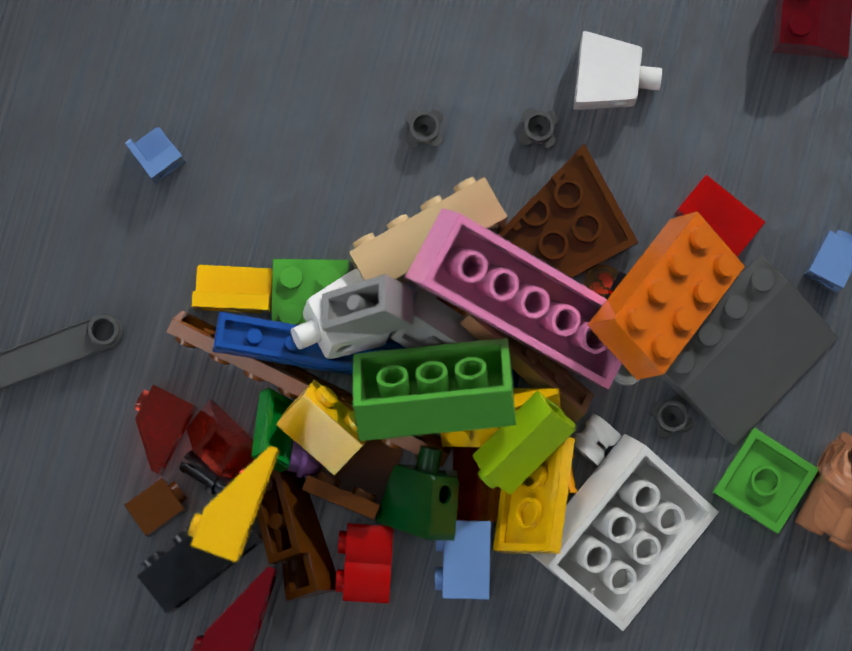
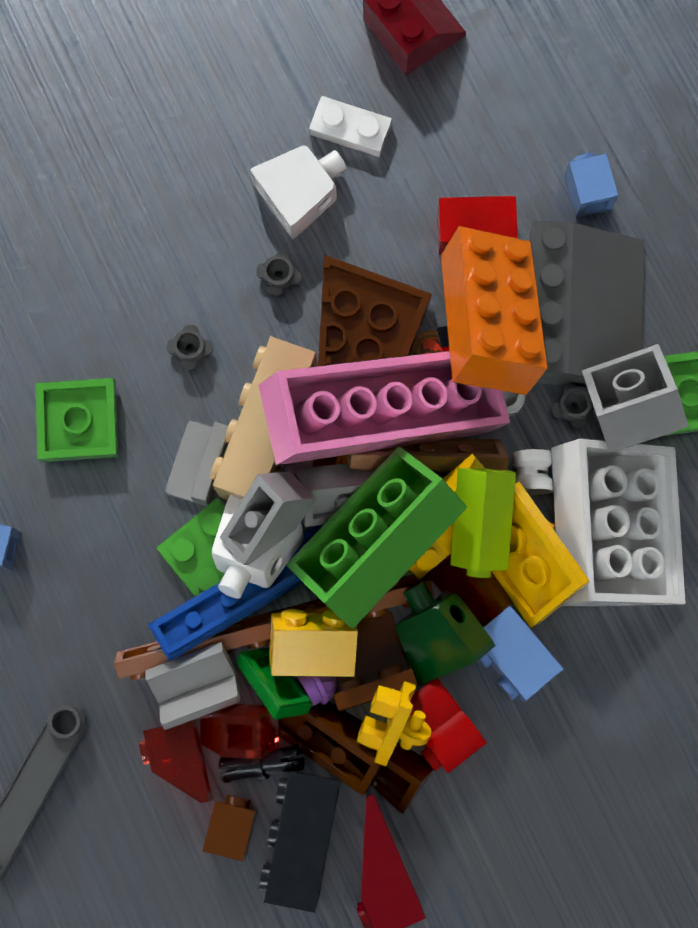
camera: 35 degrees left, 5 degrees down
yellow slope [188,446,280,562] -> none
yellow panel [191,265,273,314] -> none
none -> bright green plate [36,378,119,462]
none -> light grey panel [145,641,241,730]
none -> light grey panel [165,421,229,507]
none -> white plate [309,96,392,158]
none -> yellow hips [357,681,431,766]
none -> light grey brick [582,344,689,453]

